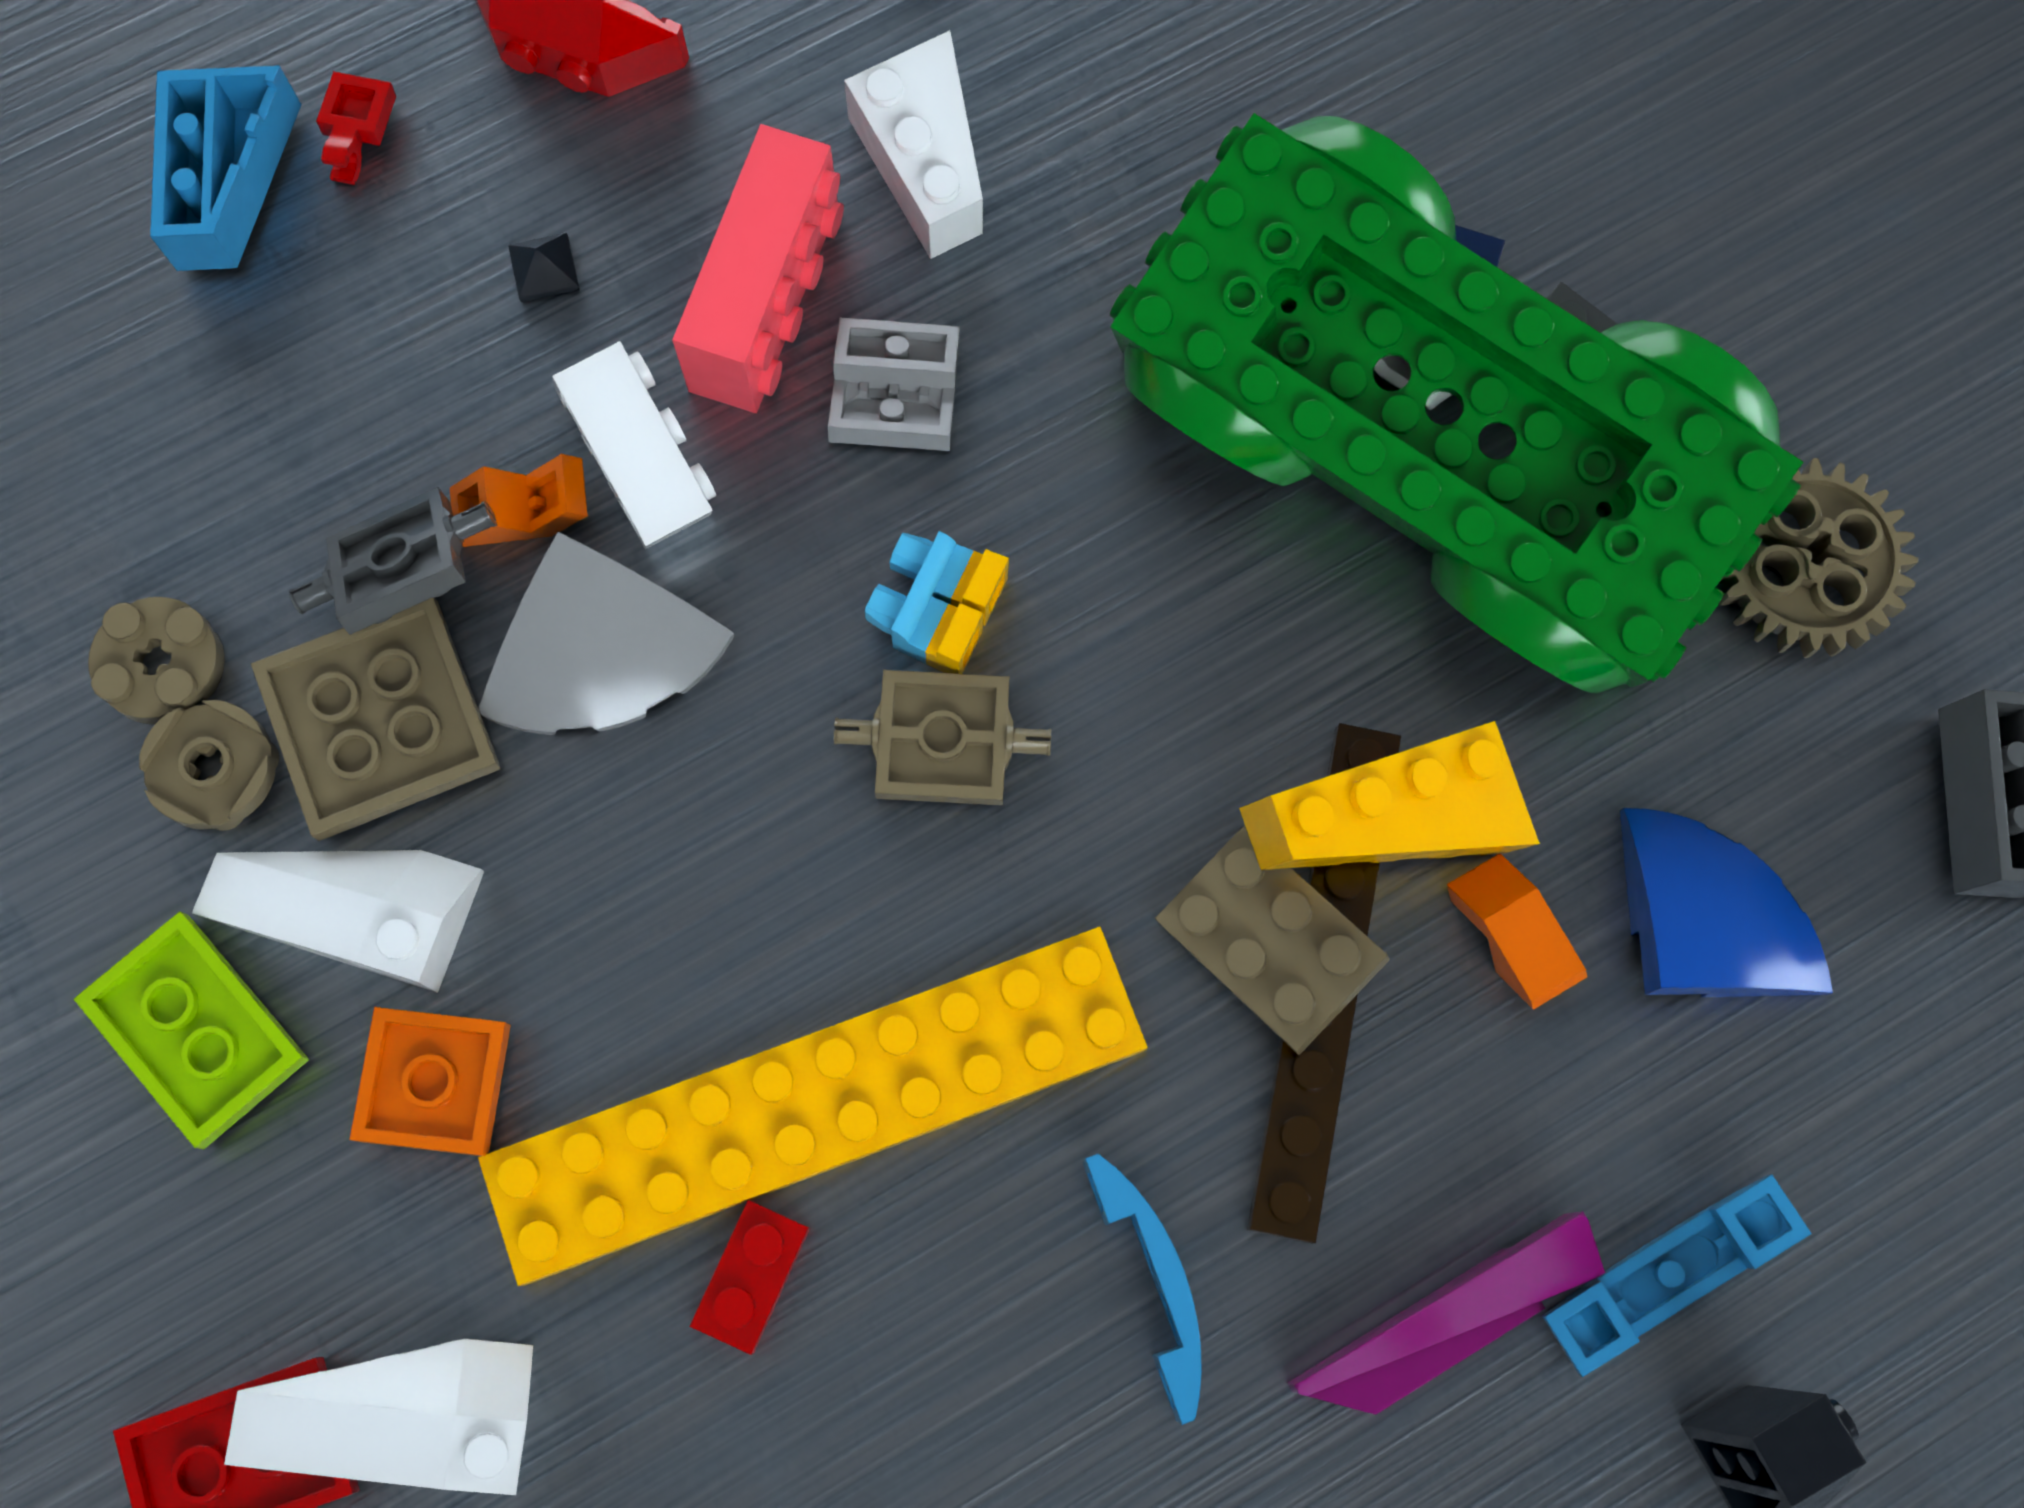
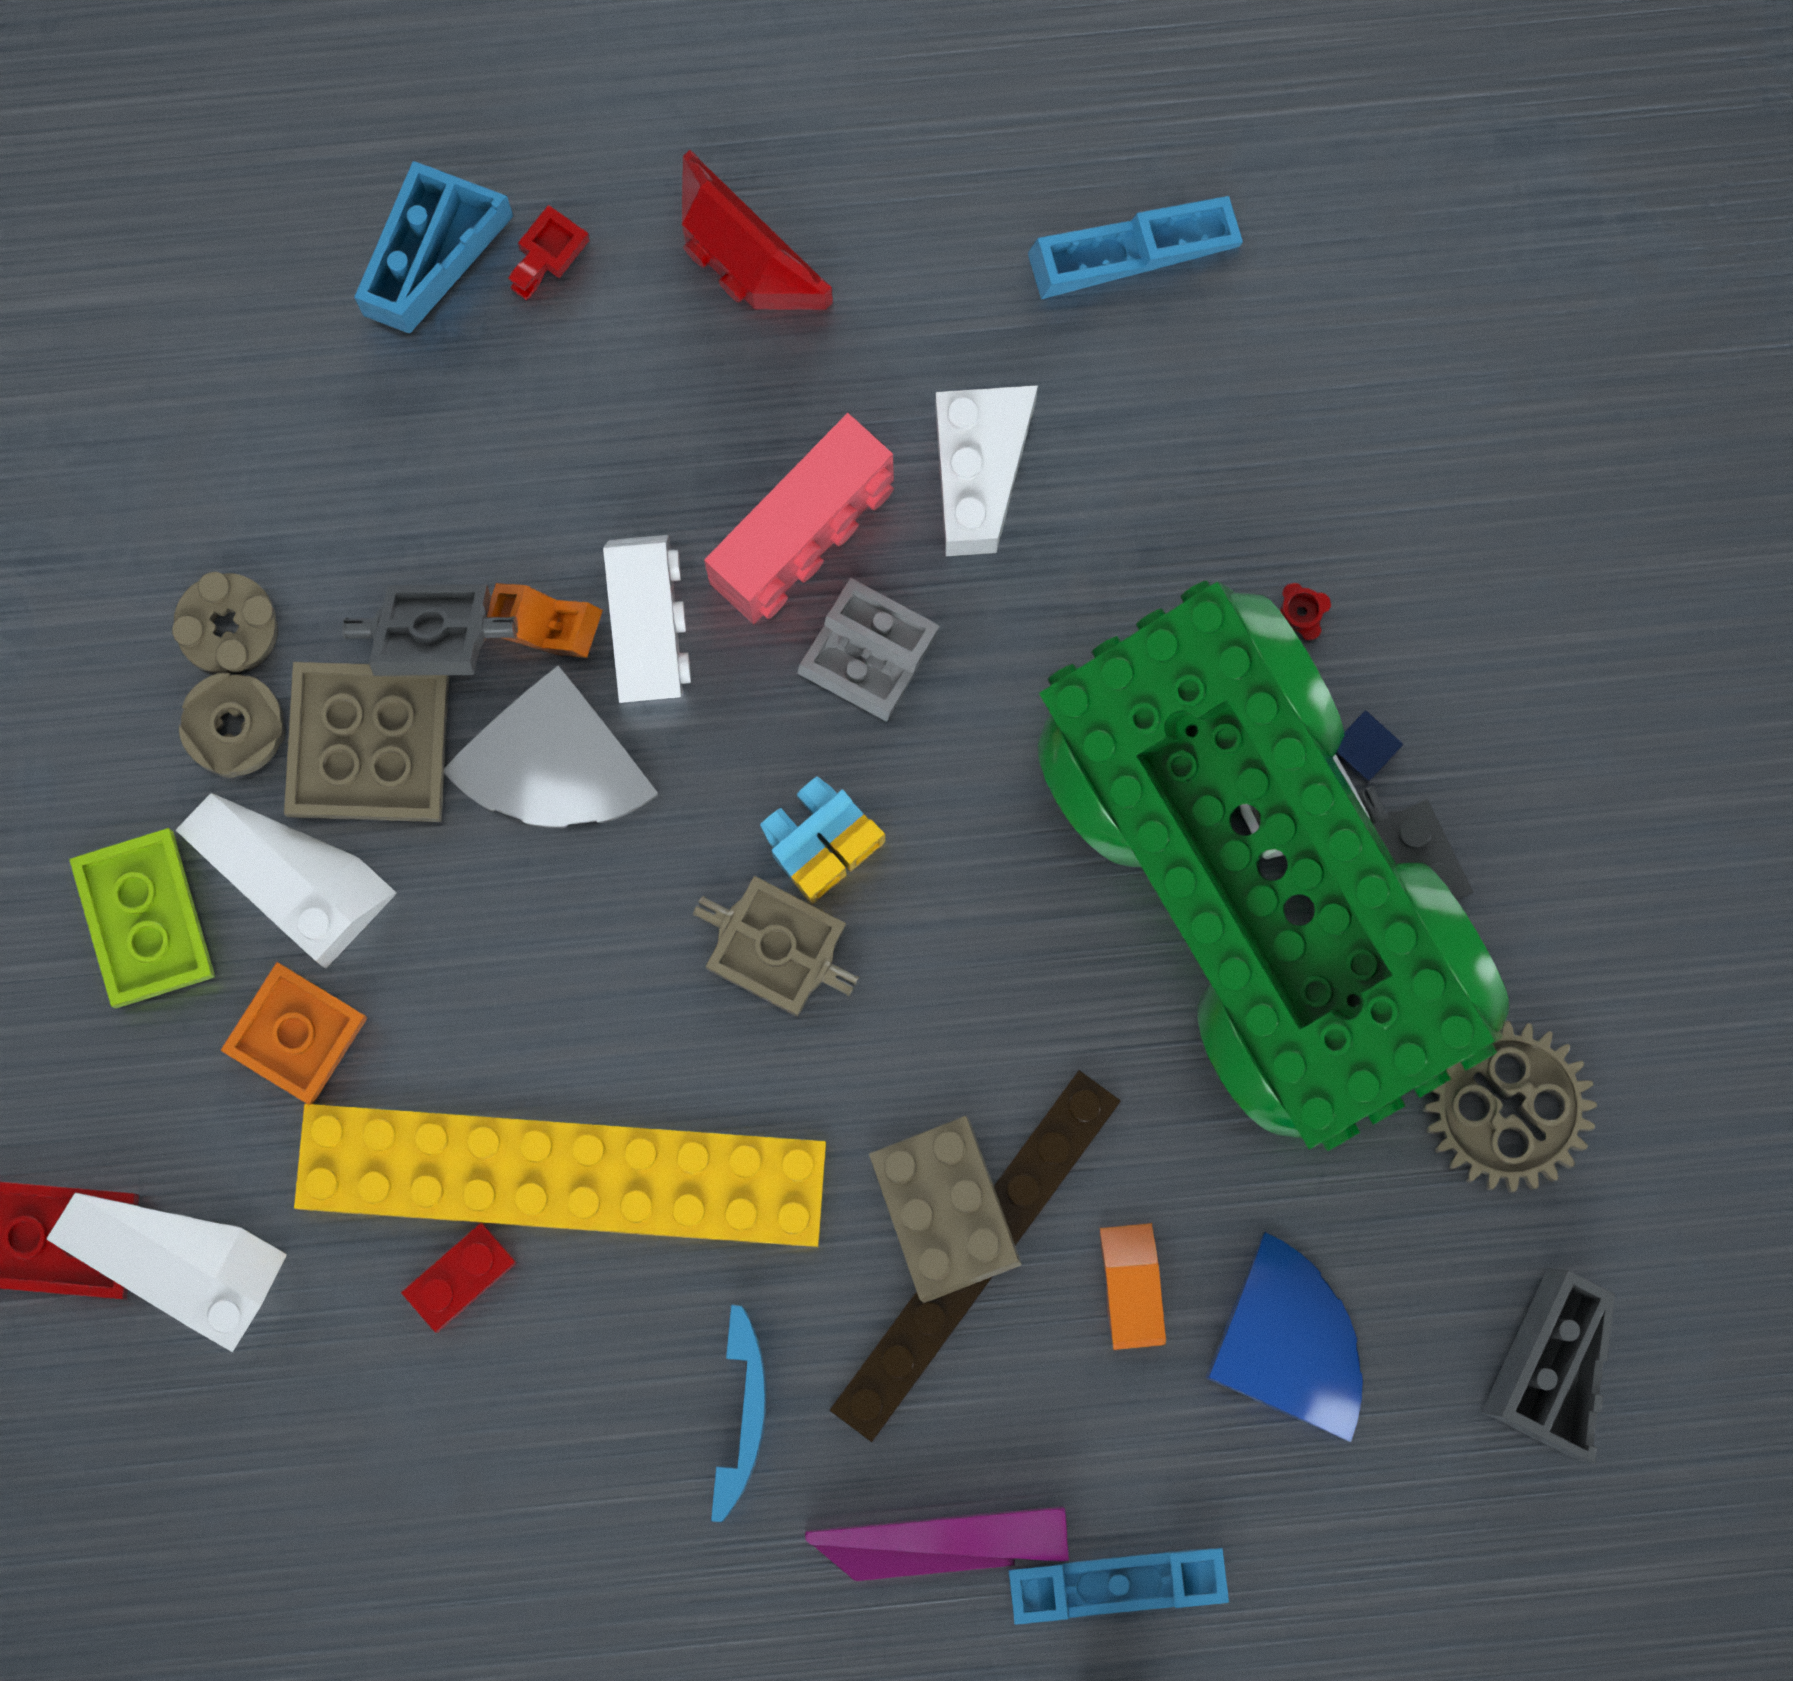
camera: 30 degrees right, 5 degrees up
black slope [508,233,580,302] -> none
yellow wedge [1239,721,1540,870] -> none

